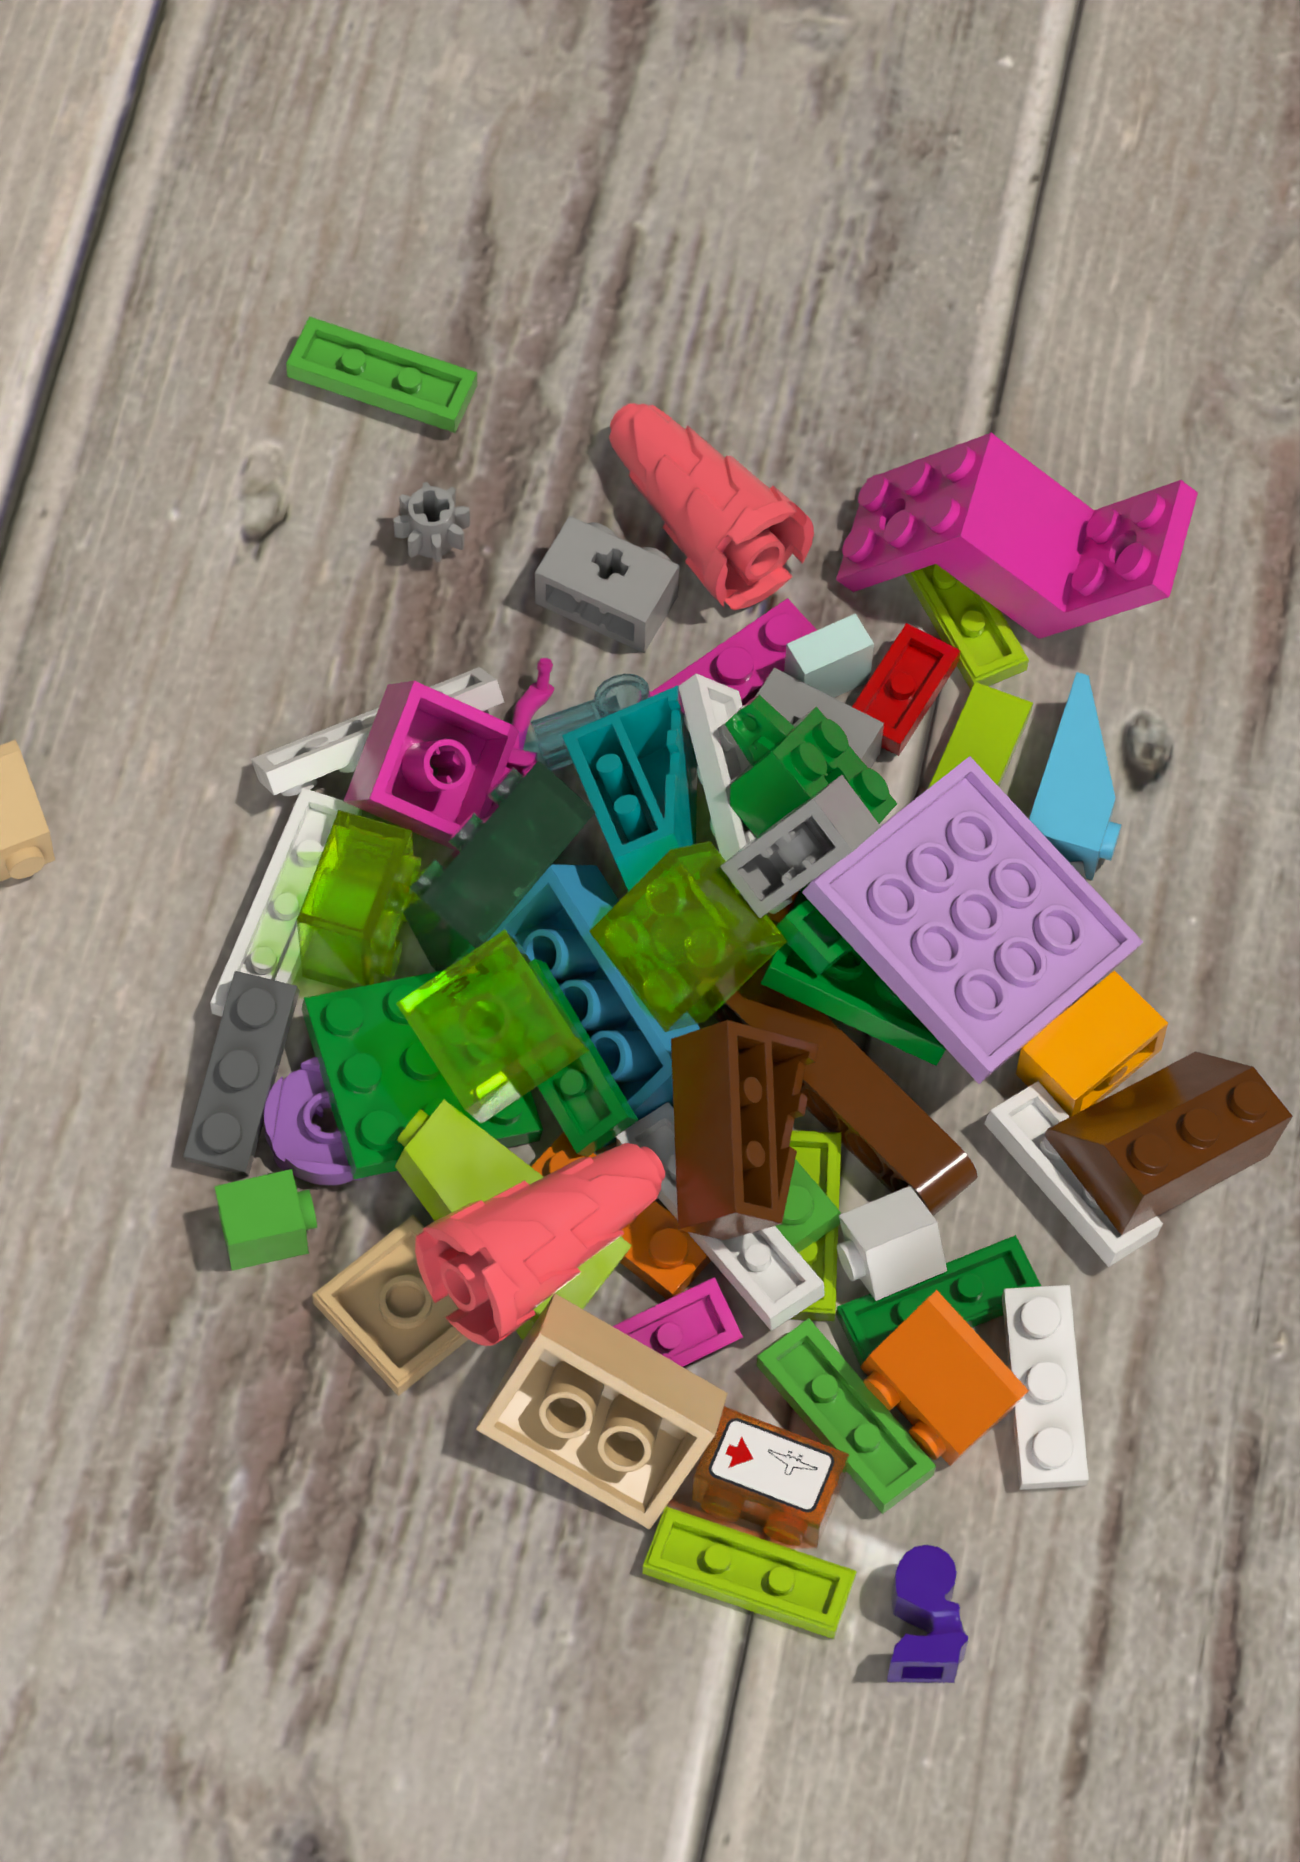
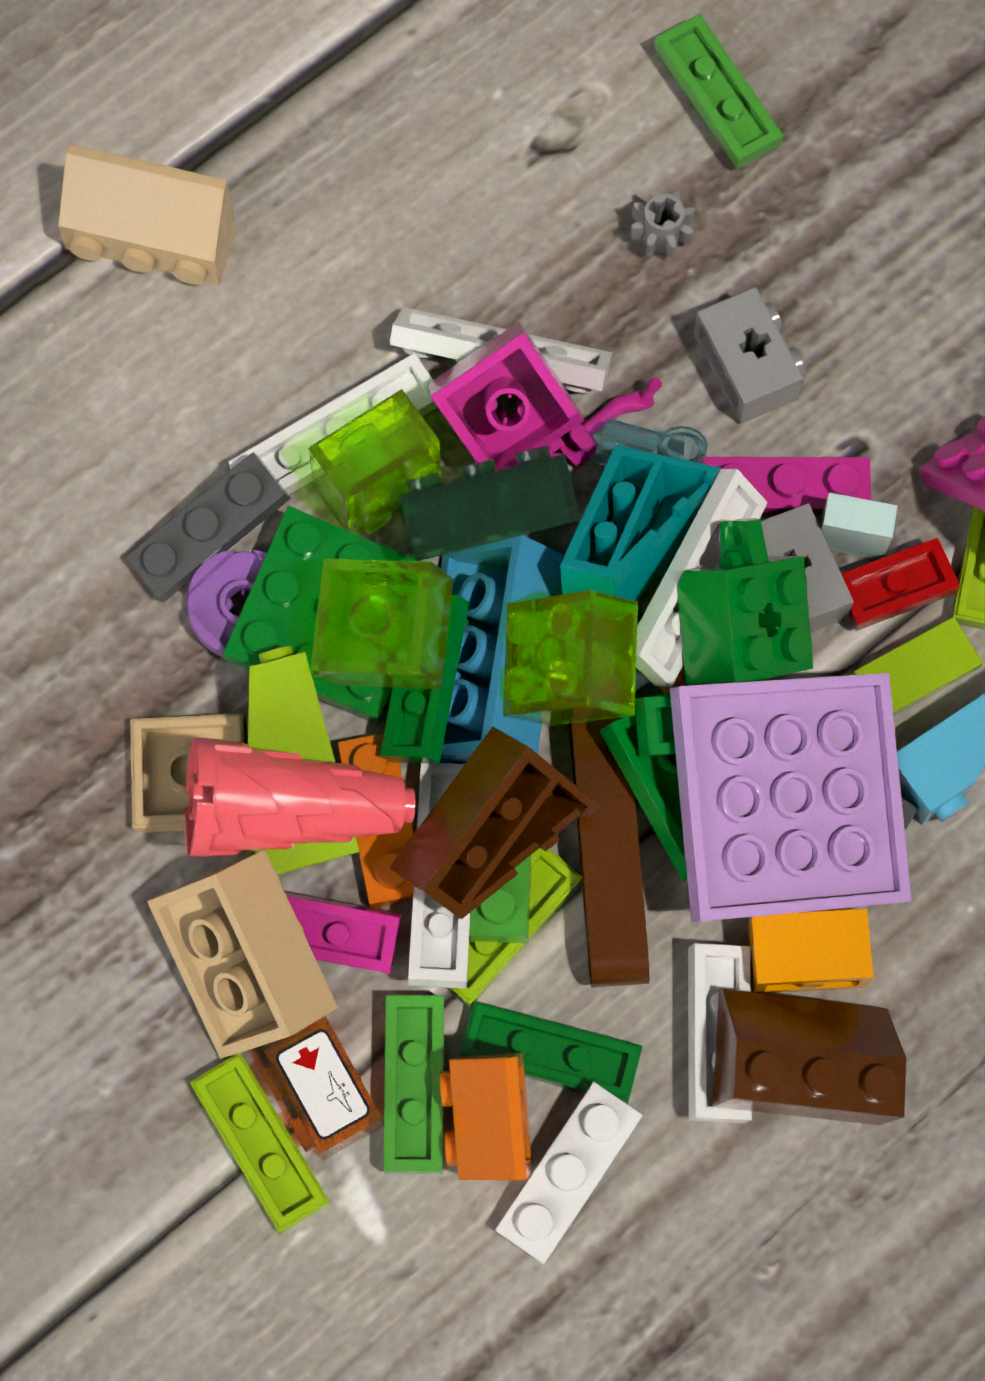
camera: 40 degrees right, 10 degrees up
bright green brick [214,1169,318,1271] -> none
coral cone [609,403,814,610] -> none
light grey brick [720,775,881,918] -> none
white brick [837,1186,947,1301] -> none
dark purple leg [887,1545,969,1683] -> none

